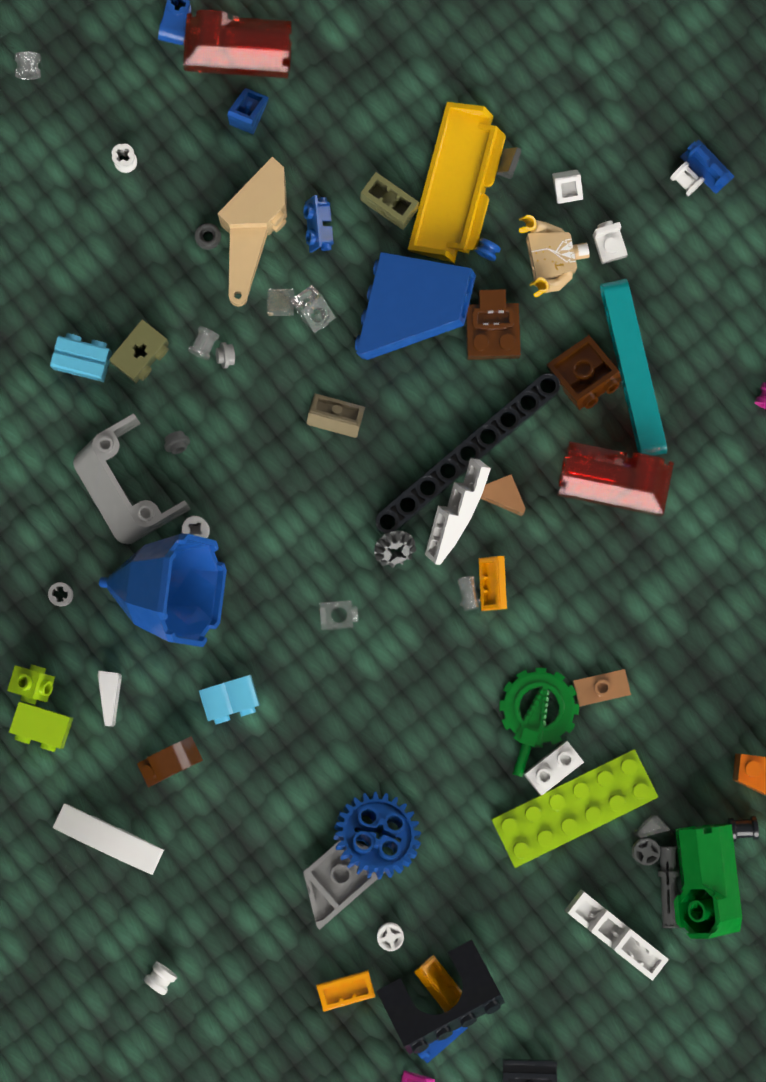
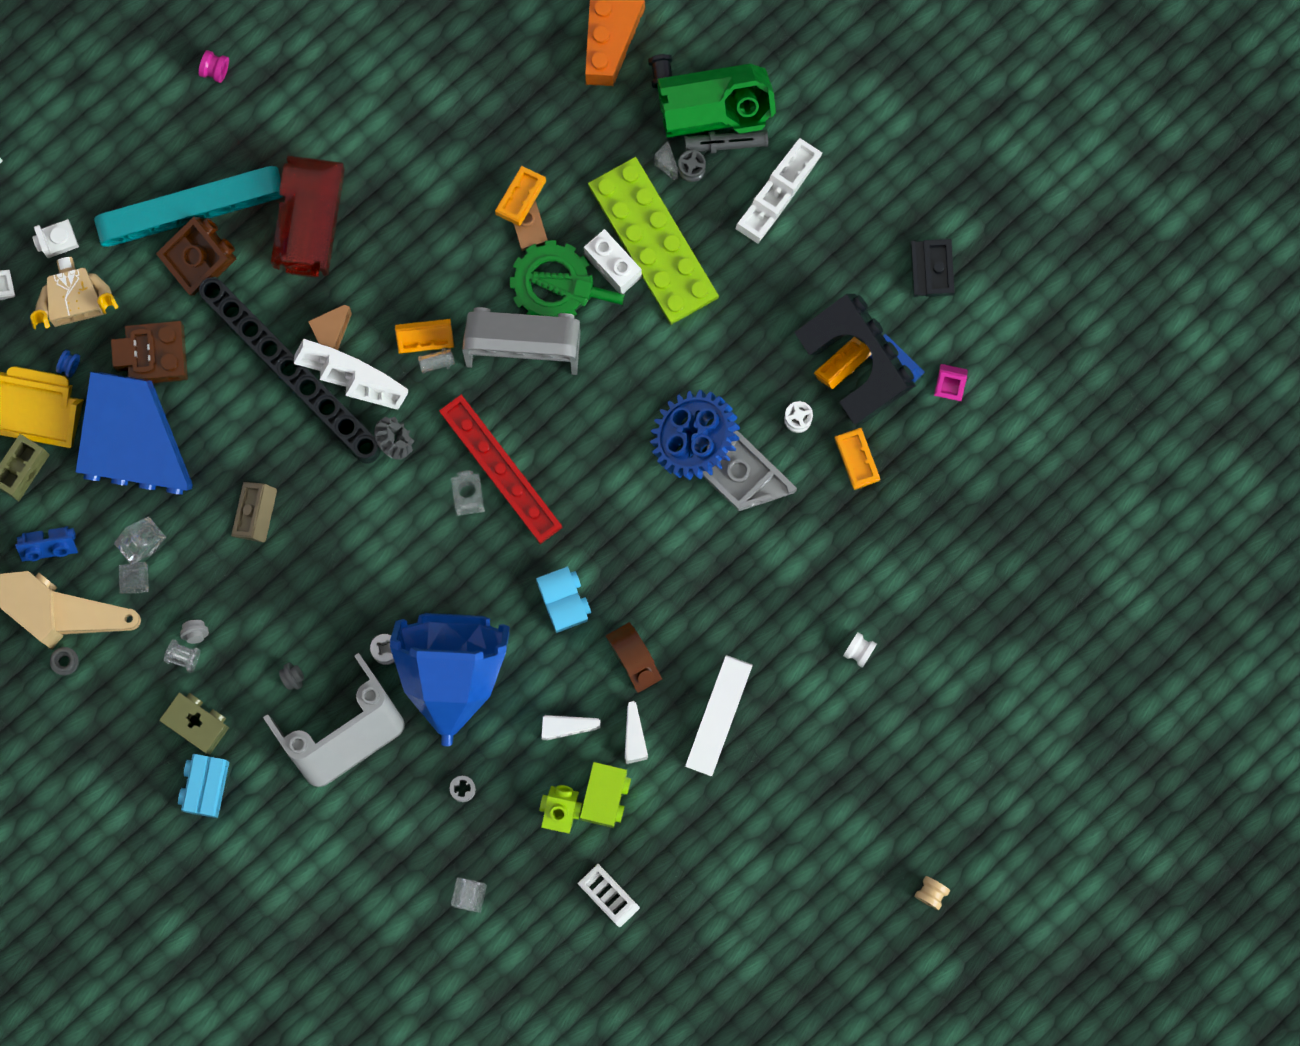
camera: 90 degrees left, 5 degrees down
none -> red plate [439,394,563,544]
none -> light grey windscreen [462,307,581,375]
none -> light orange plate [495,166,546,226]
none -> white slope [625,701,648,764]

